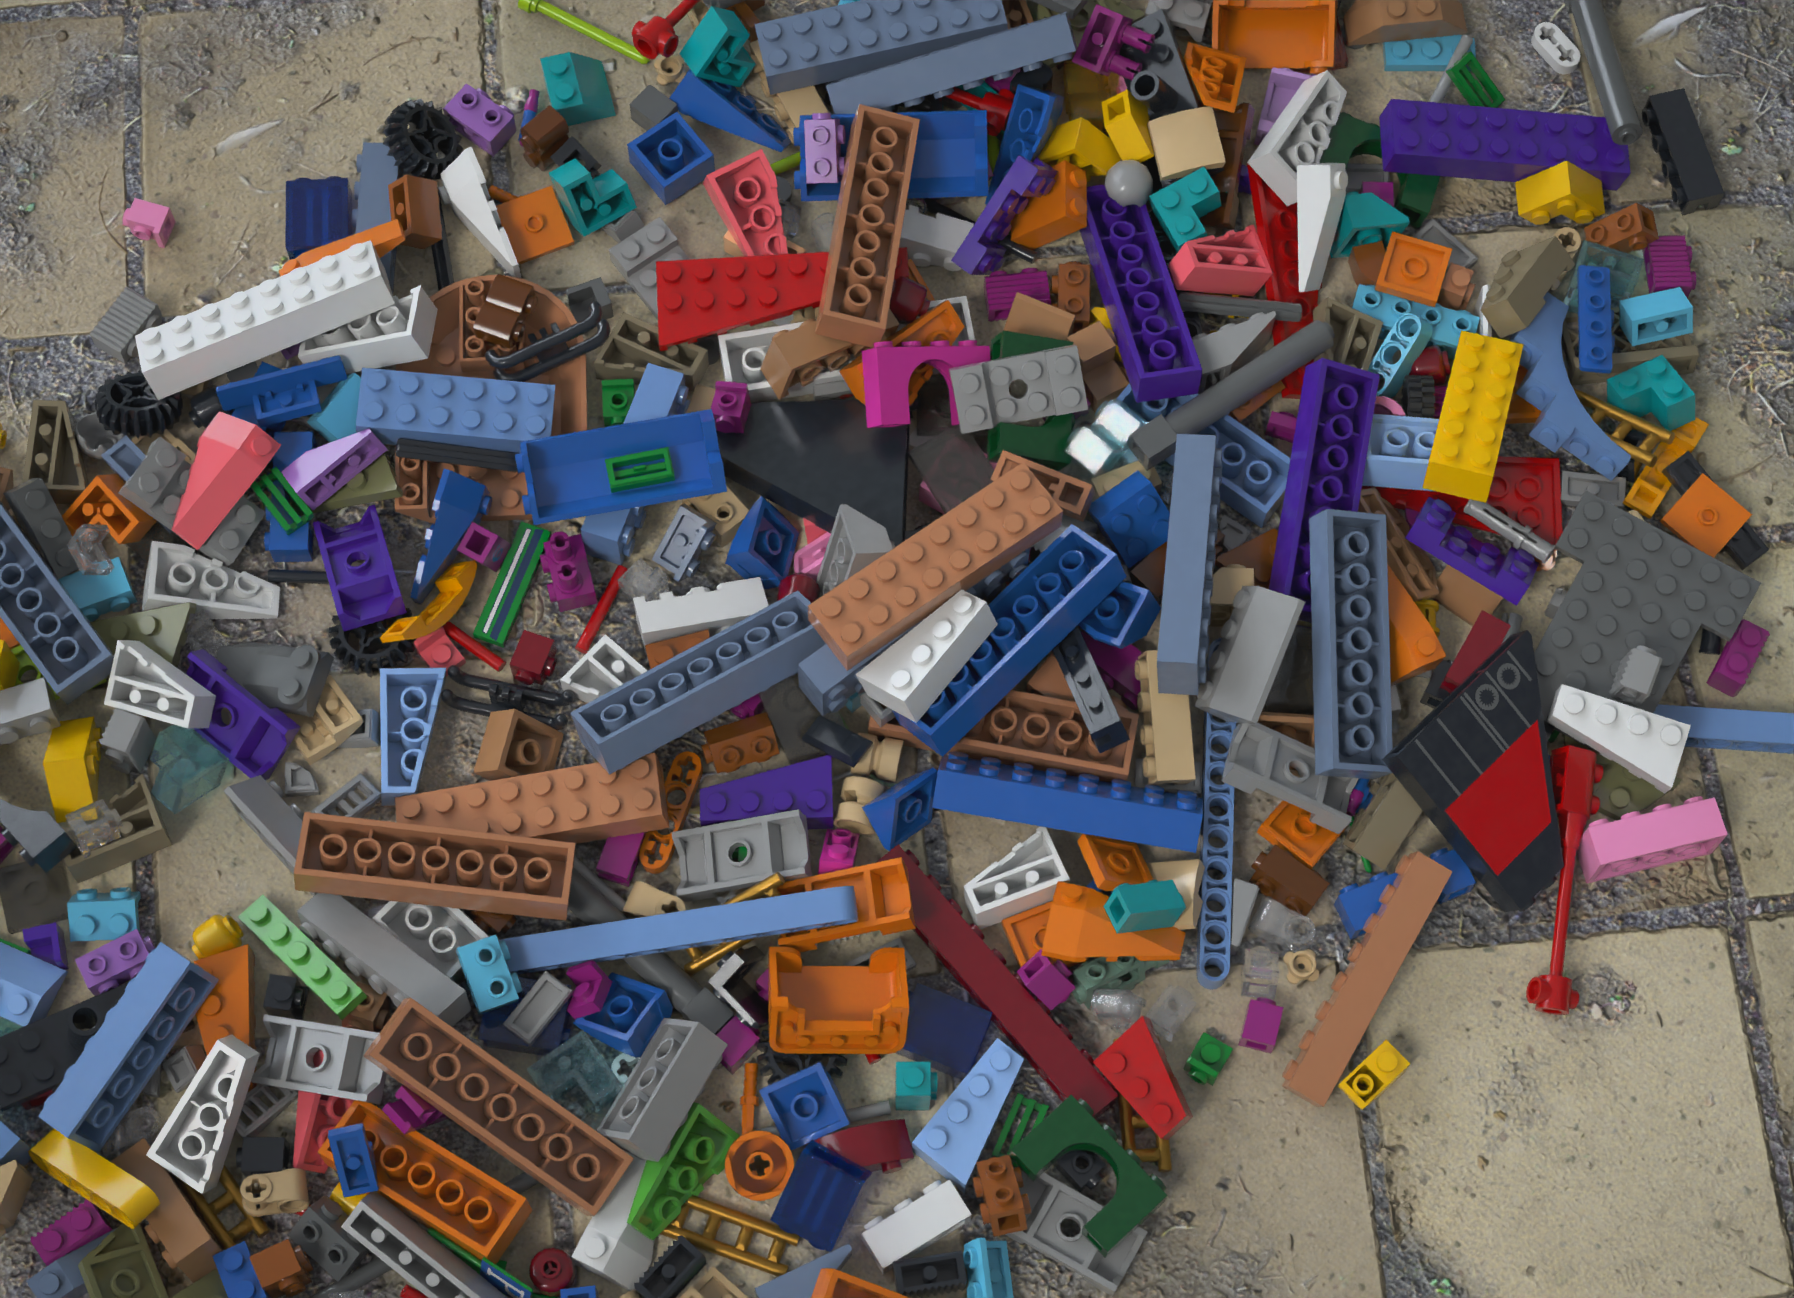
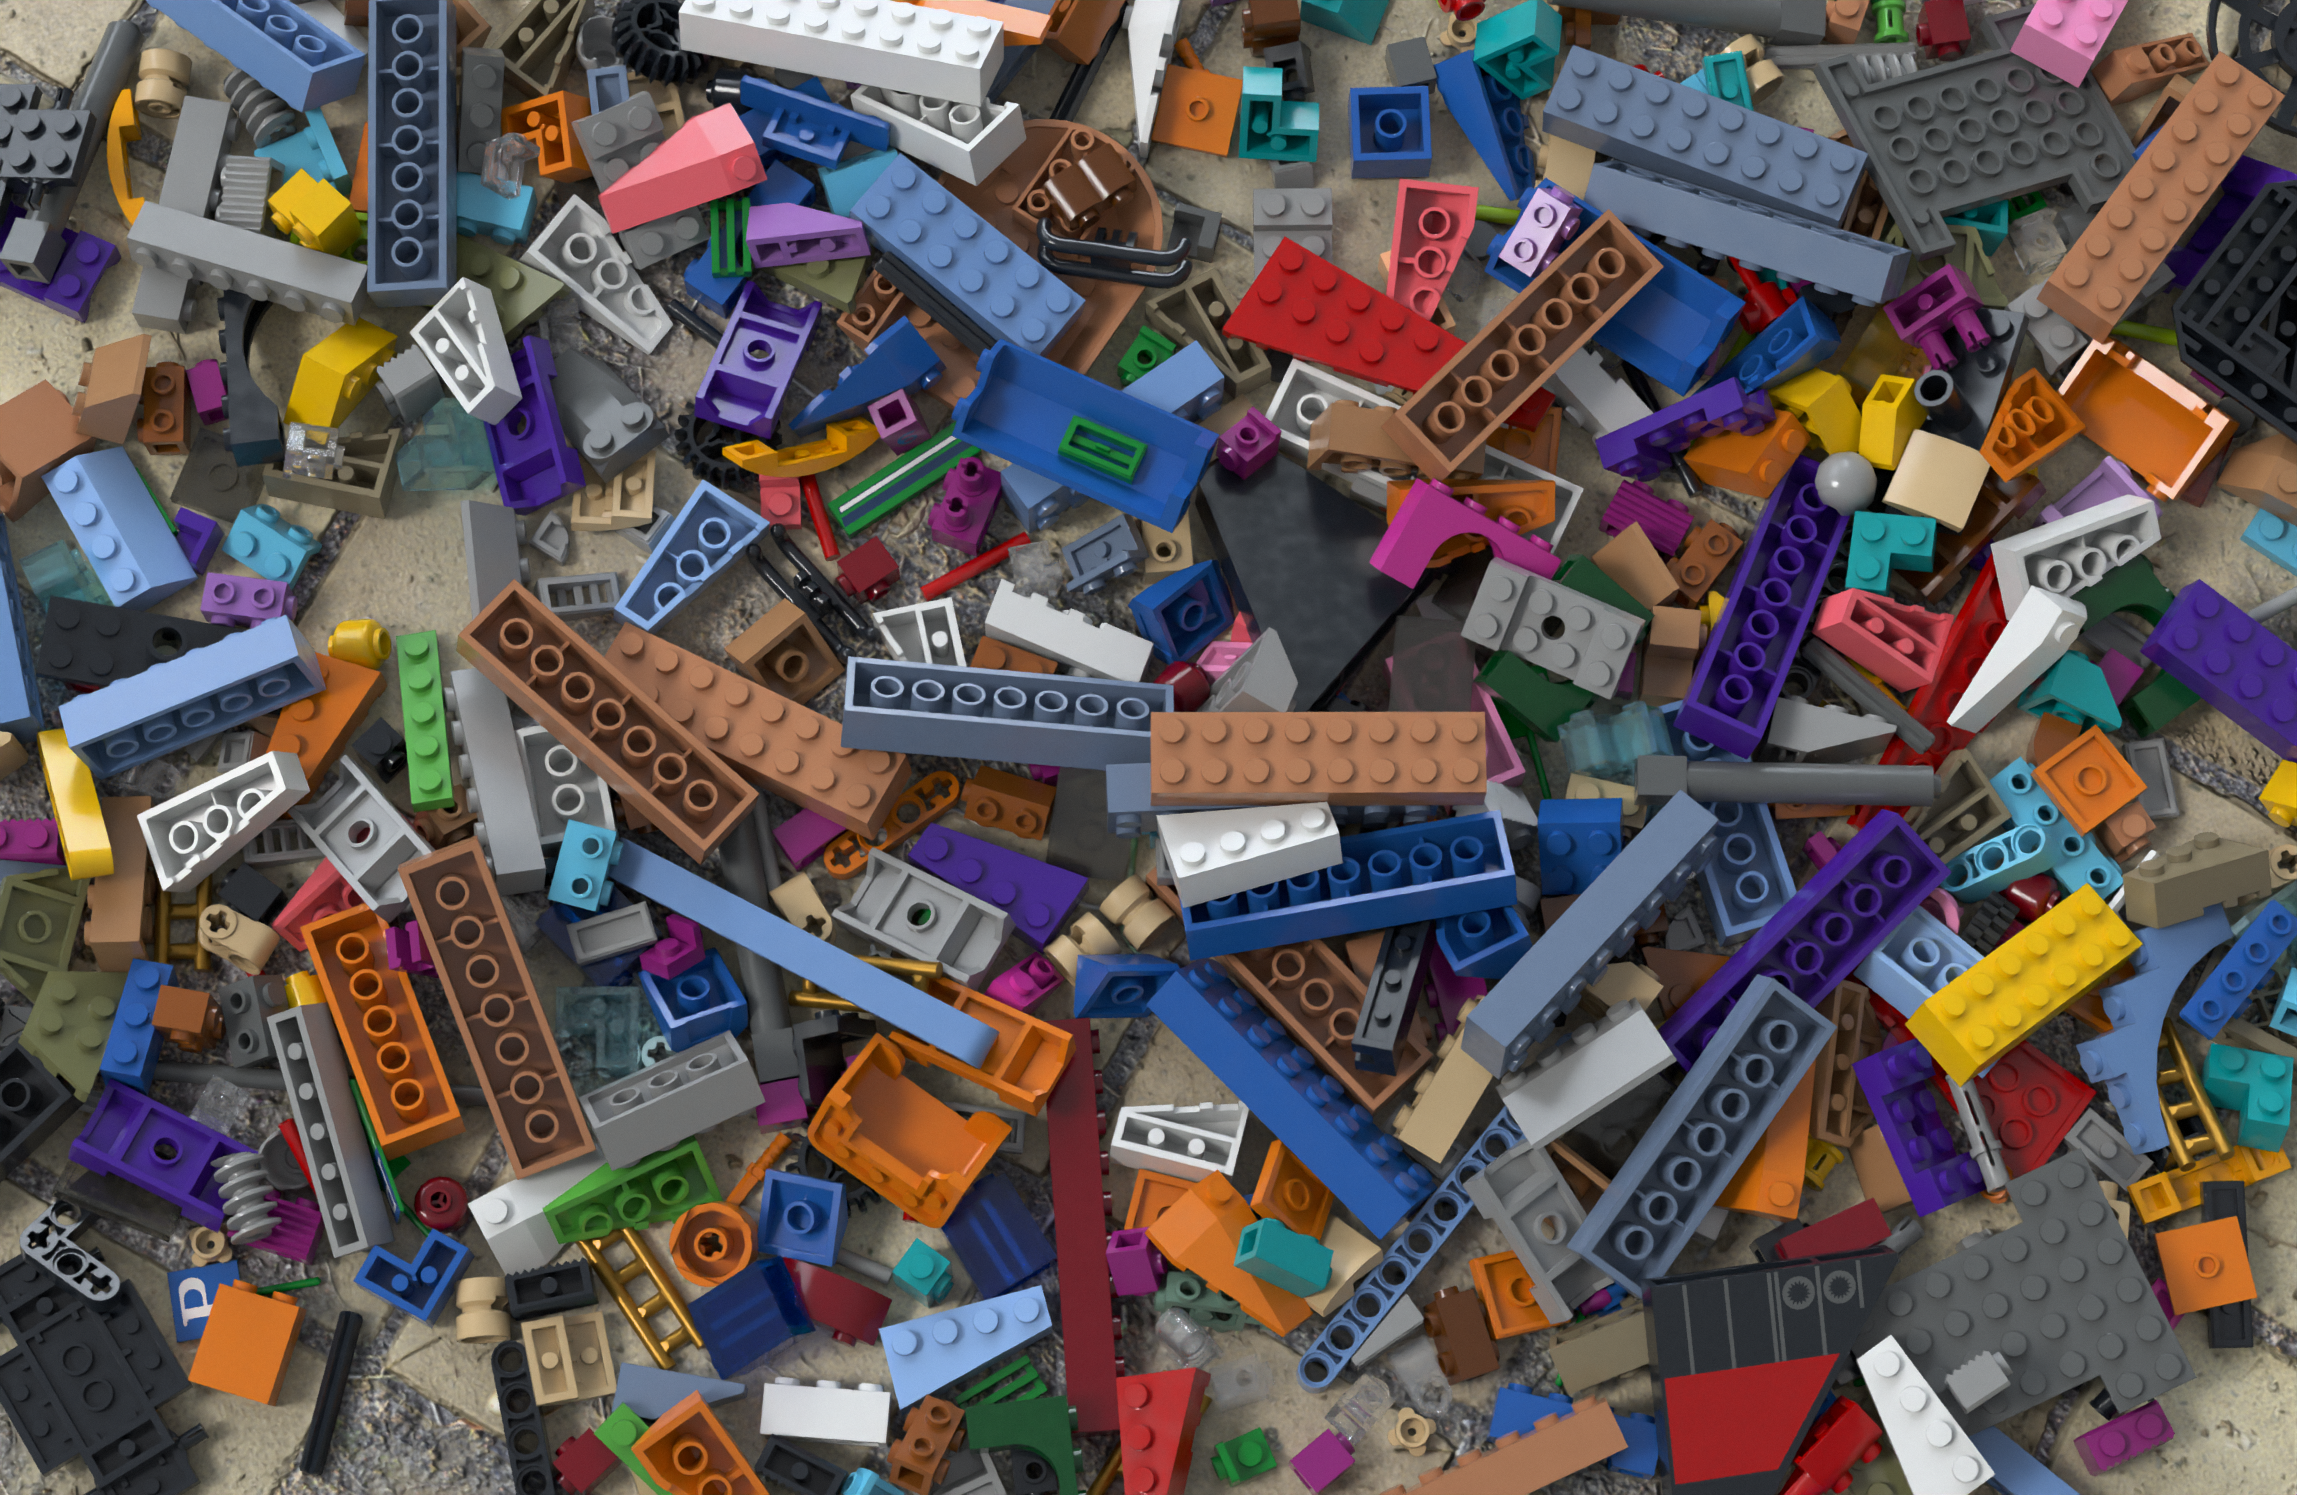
camera: 35 degrees right, 5 degrees up
blue slope [328,1123,379,1198] -> none
black tile [802,715,873,768] -> none
dark red head [889,276,930,323] -> none
nougat slope [990,450,1095,522] -> none

